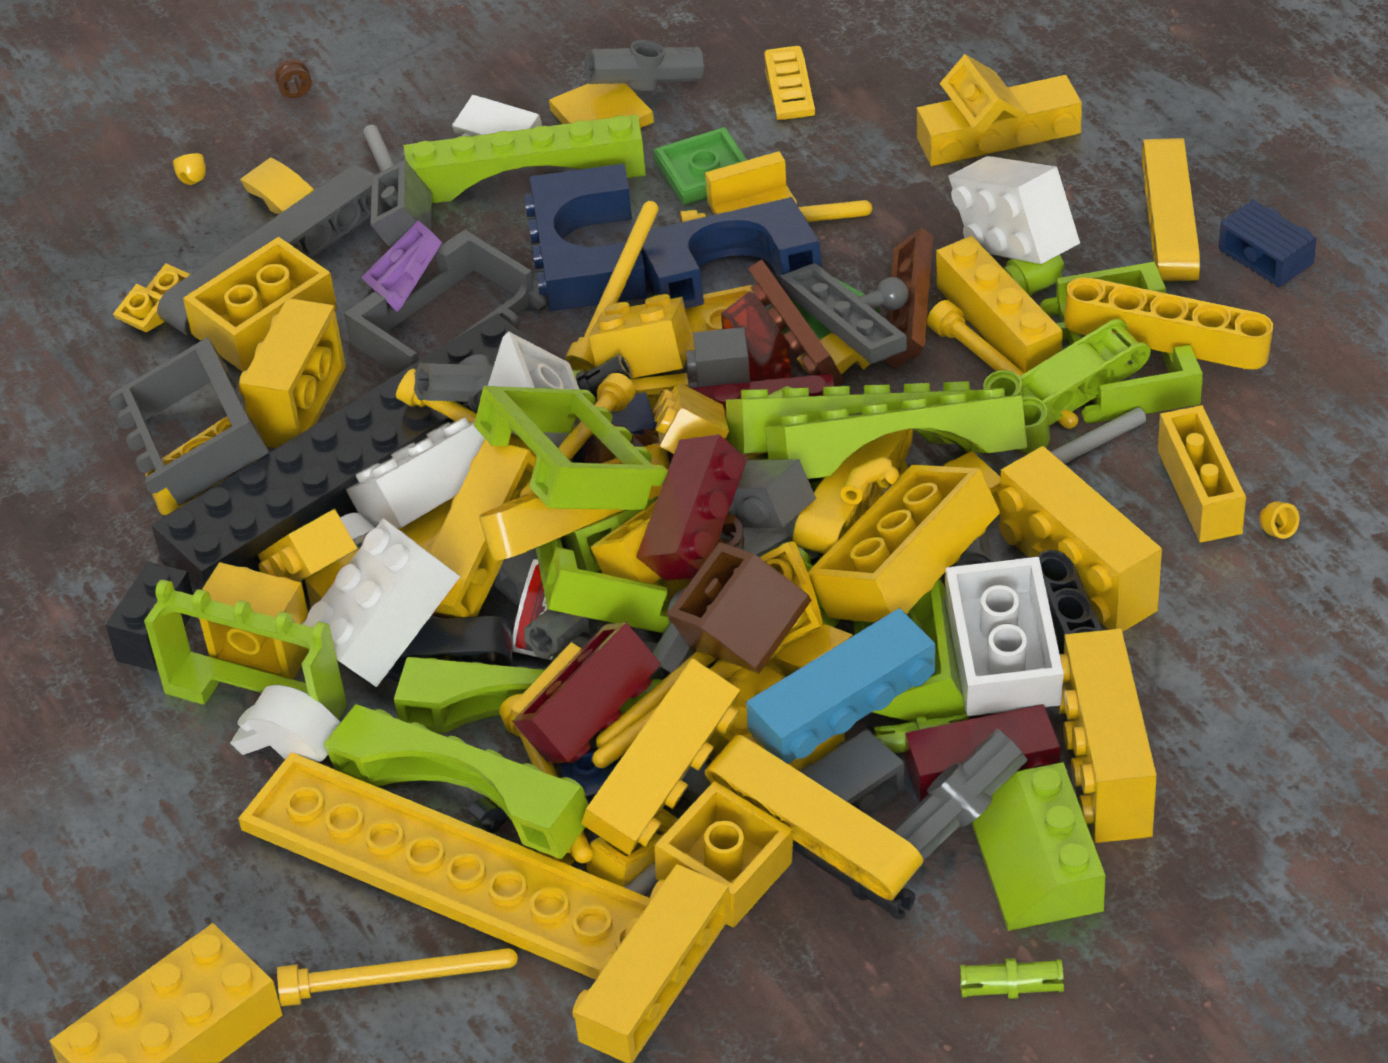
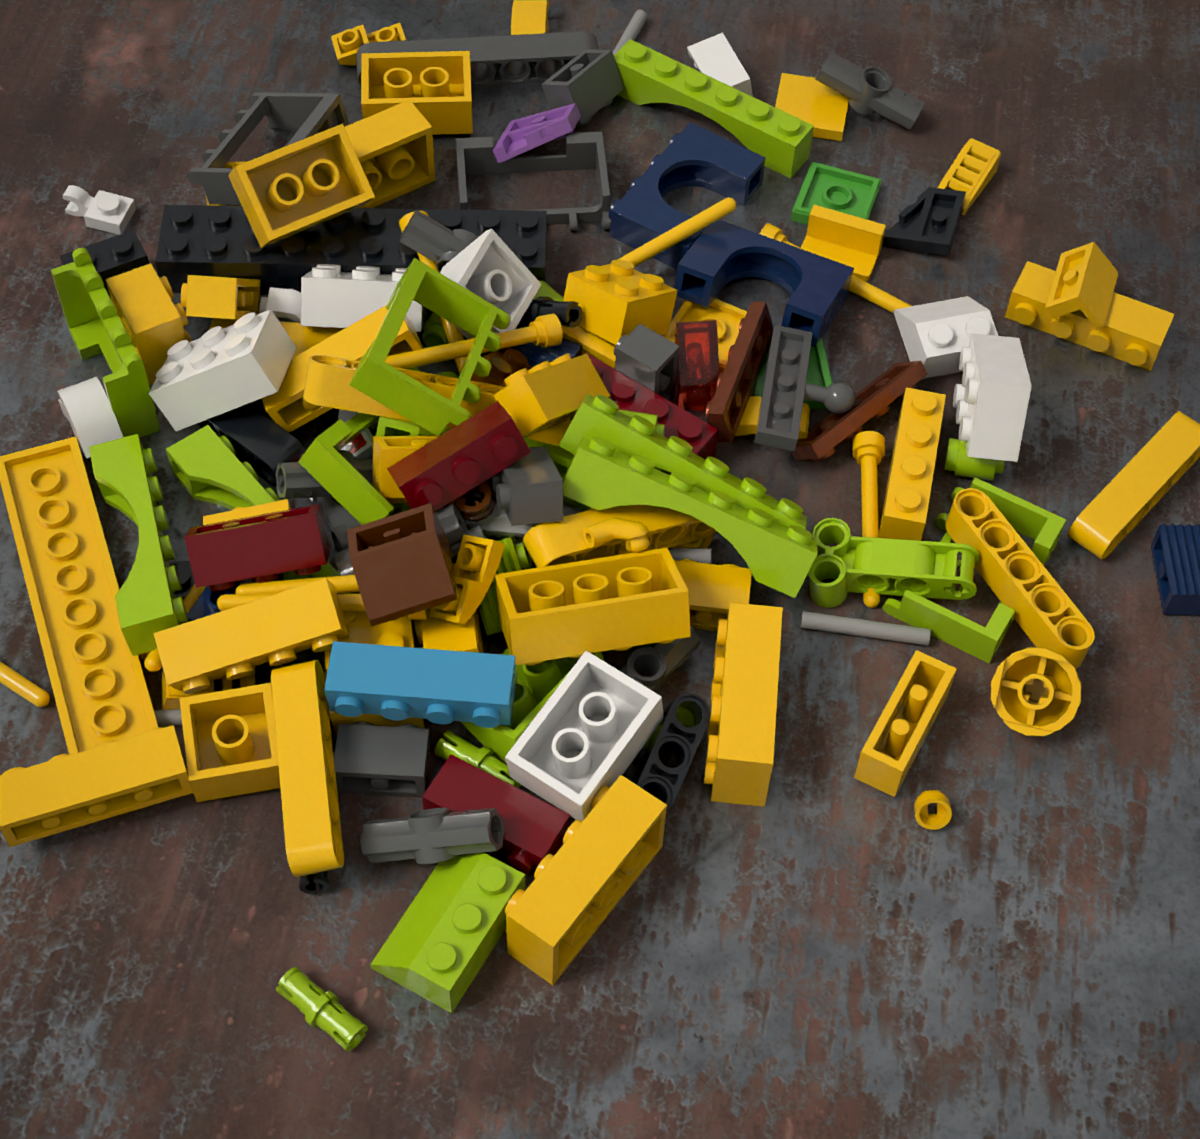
camera: 35 degrees right, 10 degrees up
none -> white plate [63,185,136,235]
none -> yellow brick [228,124,375,248]
none -> black wing [882,187,966,255]
none -> white slope [894,296,998,379]
none -> yellow cylinder [991,647,1082,736]

